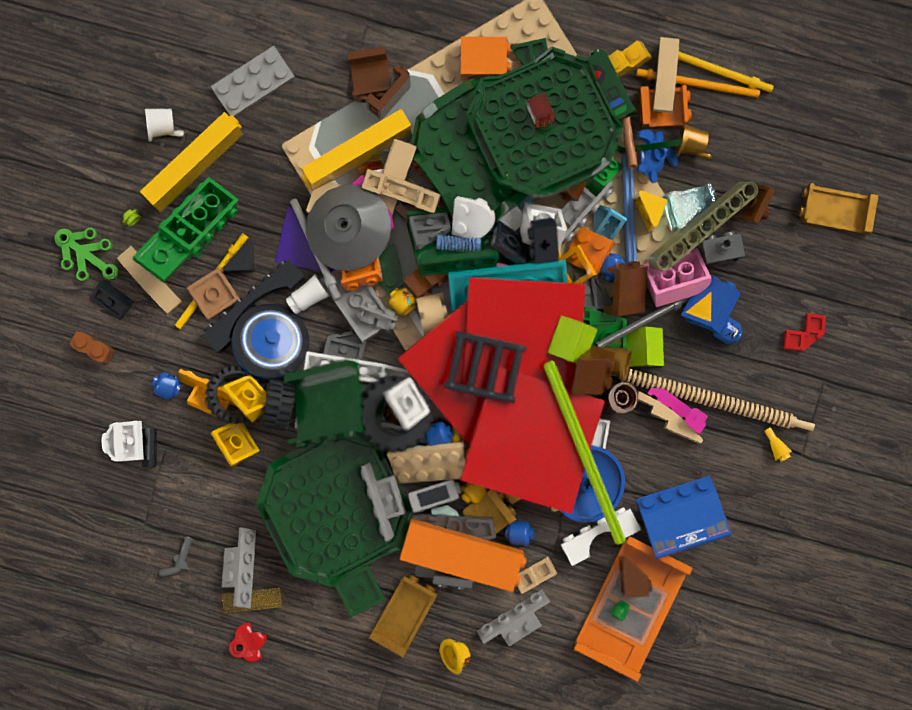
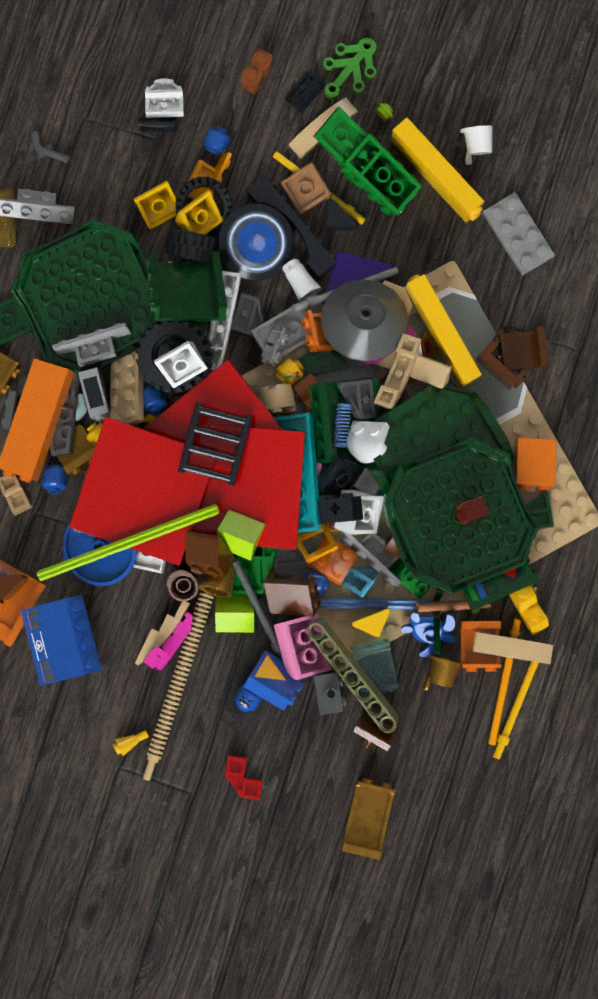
camera: 90 degrees right, 0 degrees up
white arch [560,507,641,566] -> none

